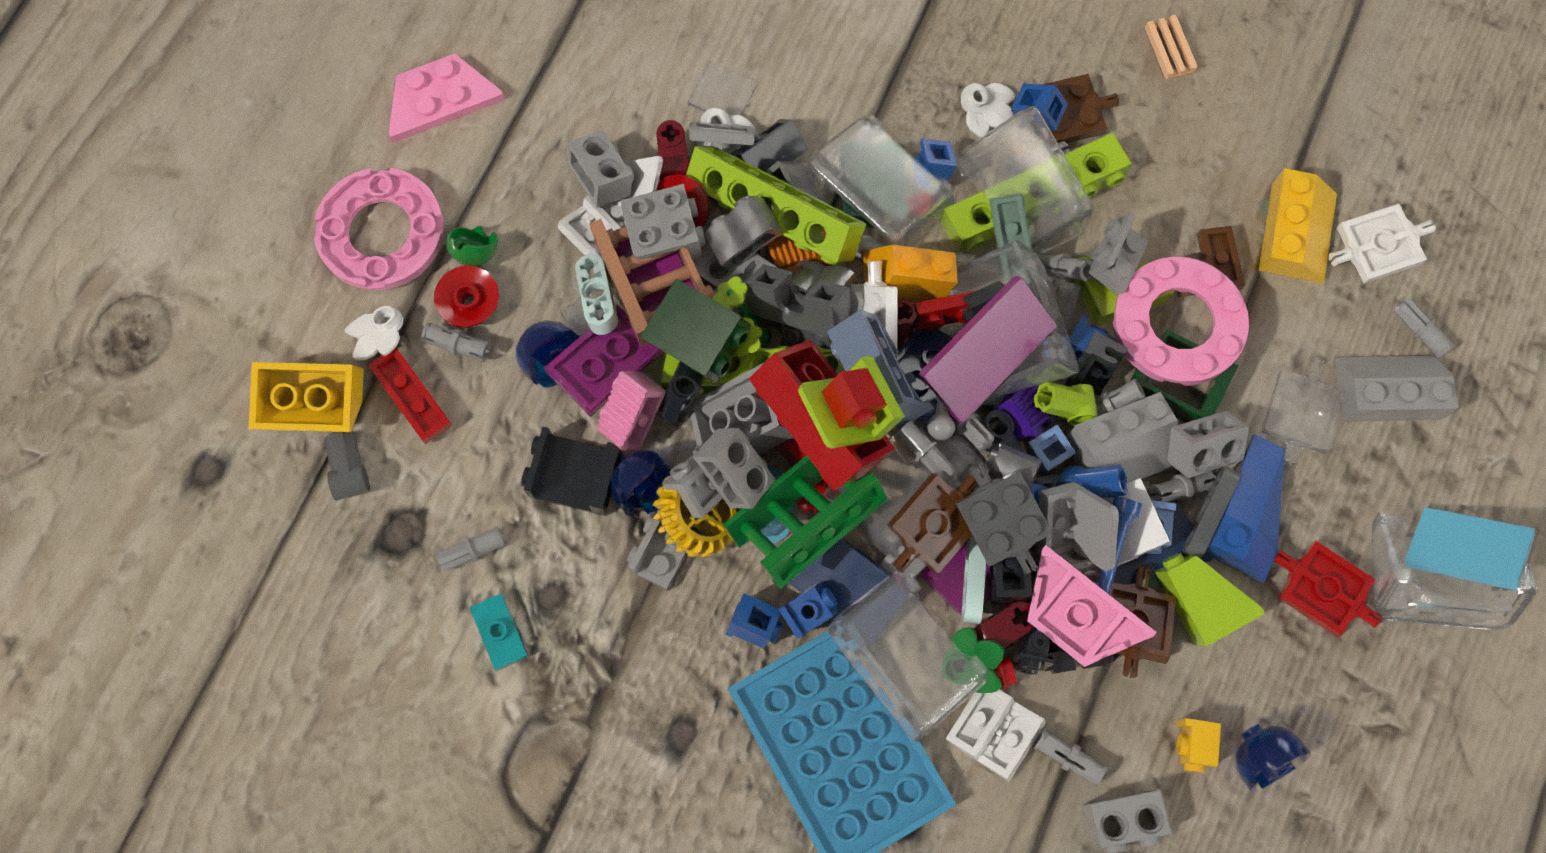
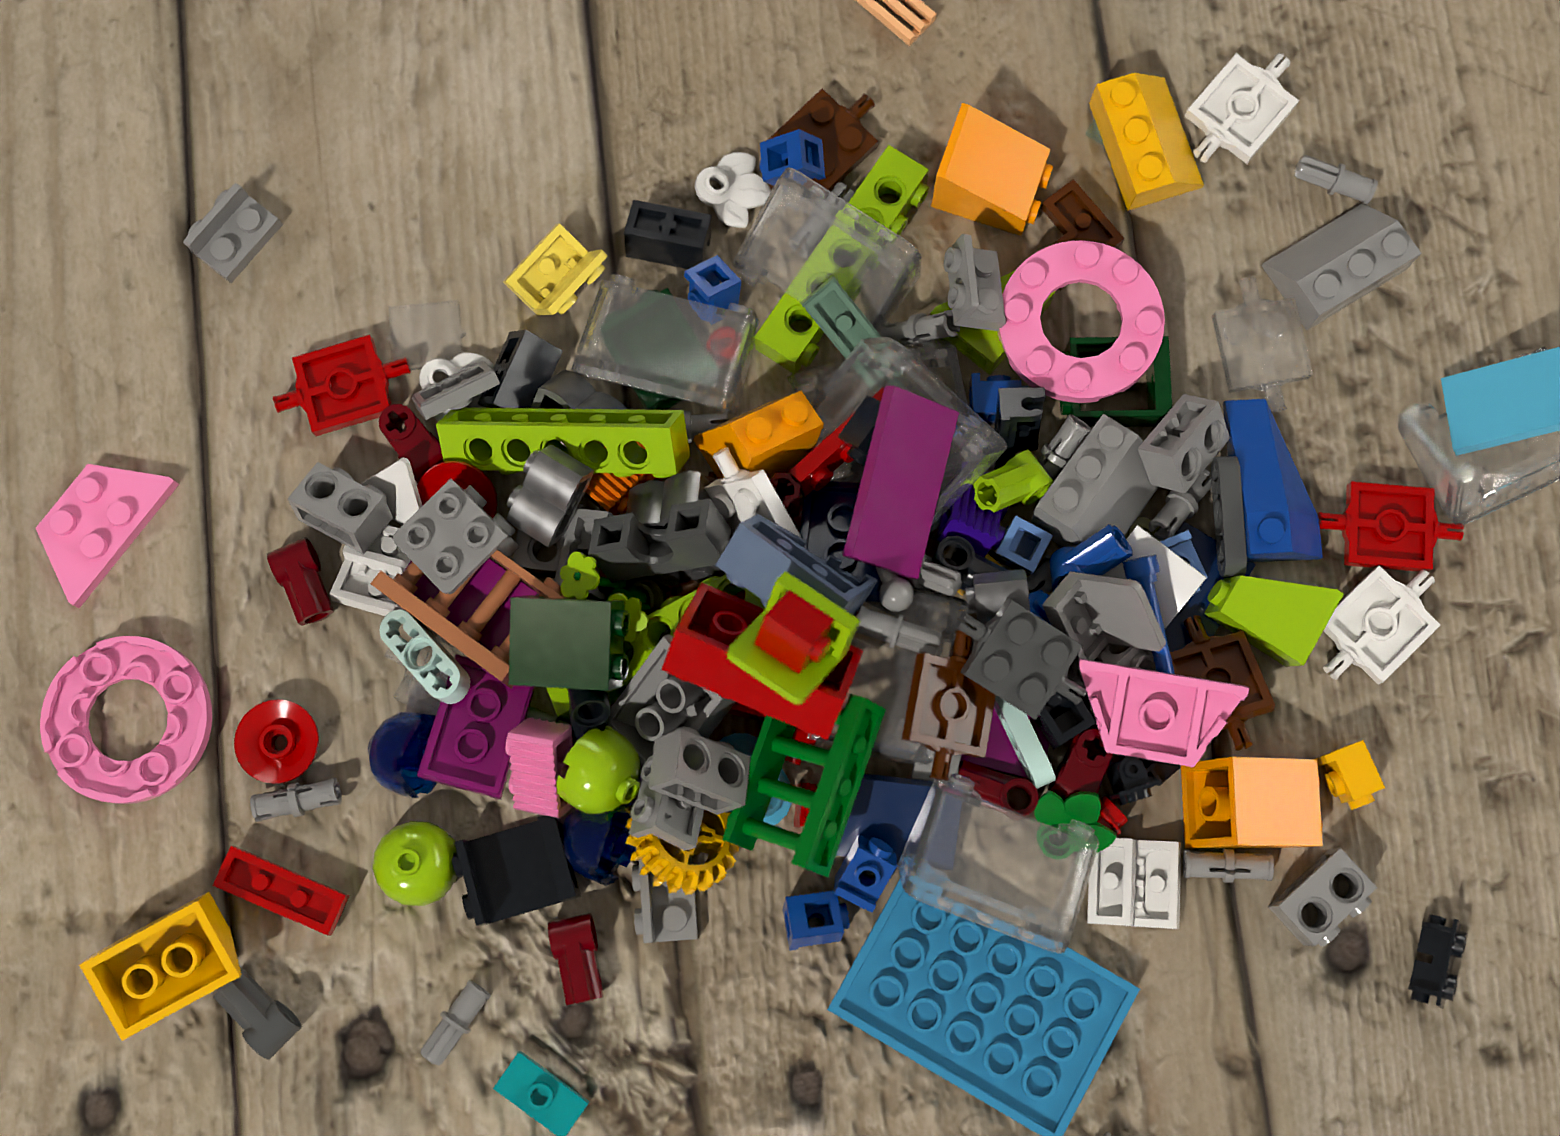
camera: 25 degrees left, 5 degrees up
white plate [344,306,403,360] -> none
green hair [446,226,498,267] -> none
clear blue cylinder [1235,724,1311,792] -> none
none -> dark red piece [267,537,334,626]
none -> red plate [273,334,411,436]
none -> lime cylinder [372,821,458,906]
none -> light yellow bracket [503,223,608,316]
none -> dark red piece [547,913,604,1005]
none -> lime cylinder [556,726,641,814]
none -> black hinge [624,200,712,269]
none -> light orange slope [931,103,1053,236]
none -> dark red piece [955,760,1039,820]
none -> light orange slope [1181,757,1323,849]
none -> white plate [1323,566,1441,684]

